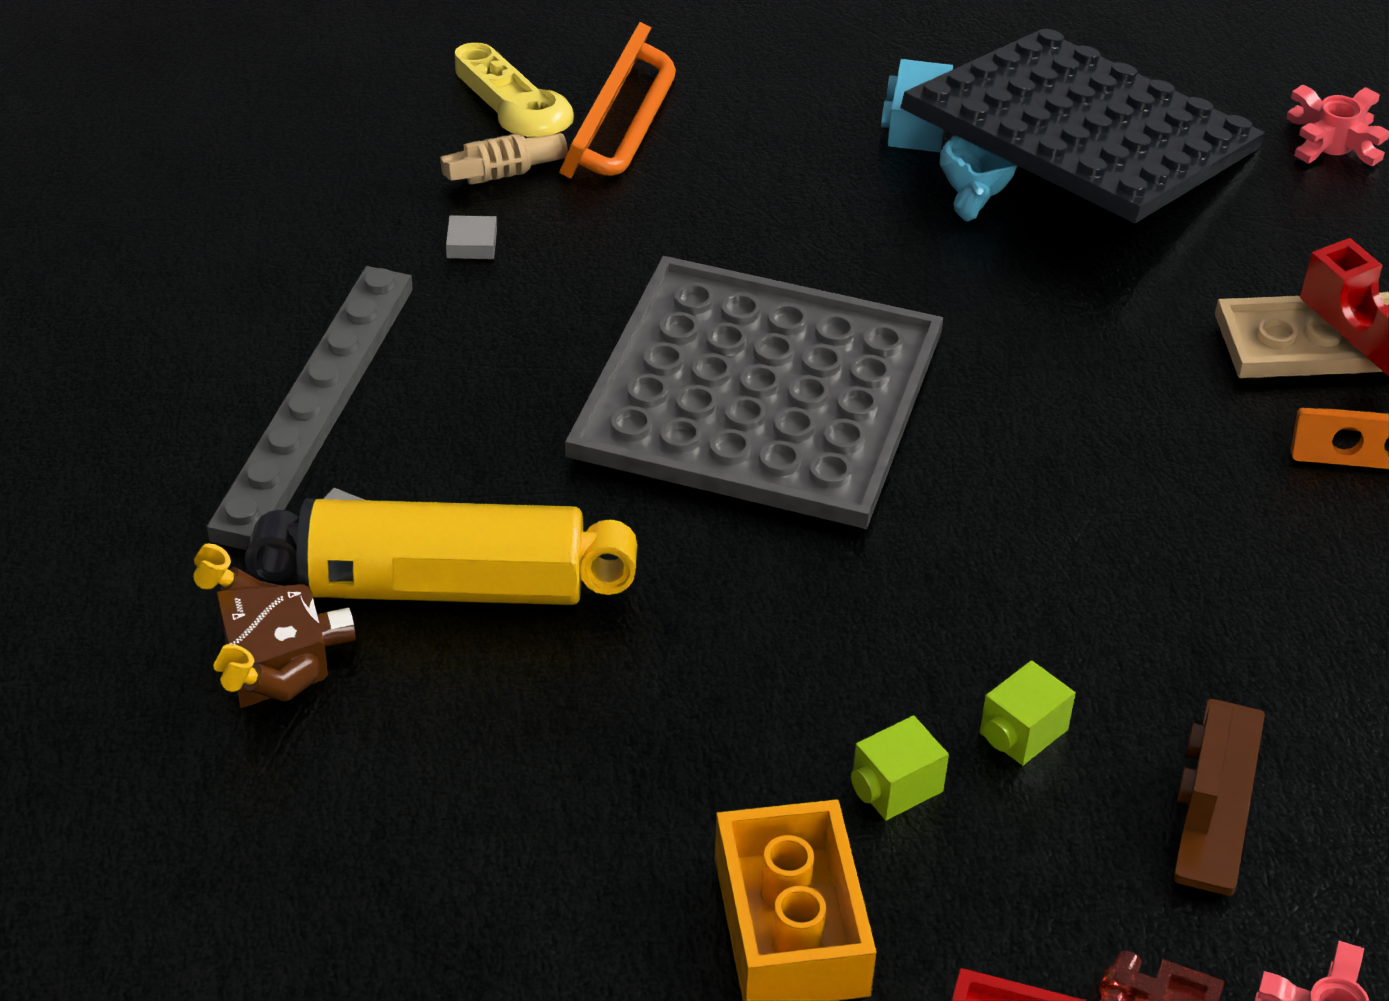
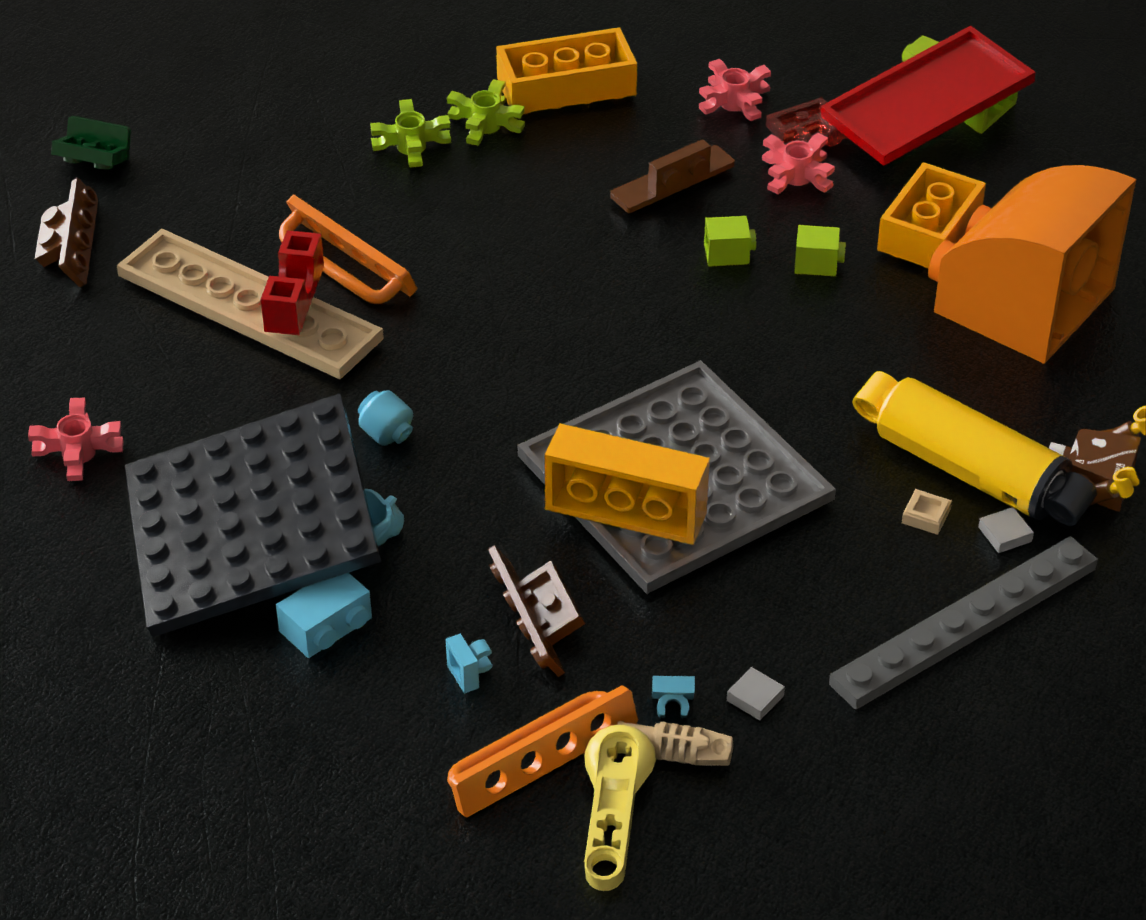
camera: 140 degrees left, 0 degrees up
none -> medium azure head [358,390,413,446]
none -> medium azure tile [446,633,492,694]
none -> bracket [488,545,586,677]
none -> light orange brick [545,424,710,545]
none -> medium azure tile [652,676,695,718]
none -> coral pin [762,133,835,195]
none -> tan tile [902,489,952,535]
none -> orange brick [928,165,1136,364]

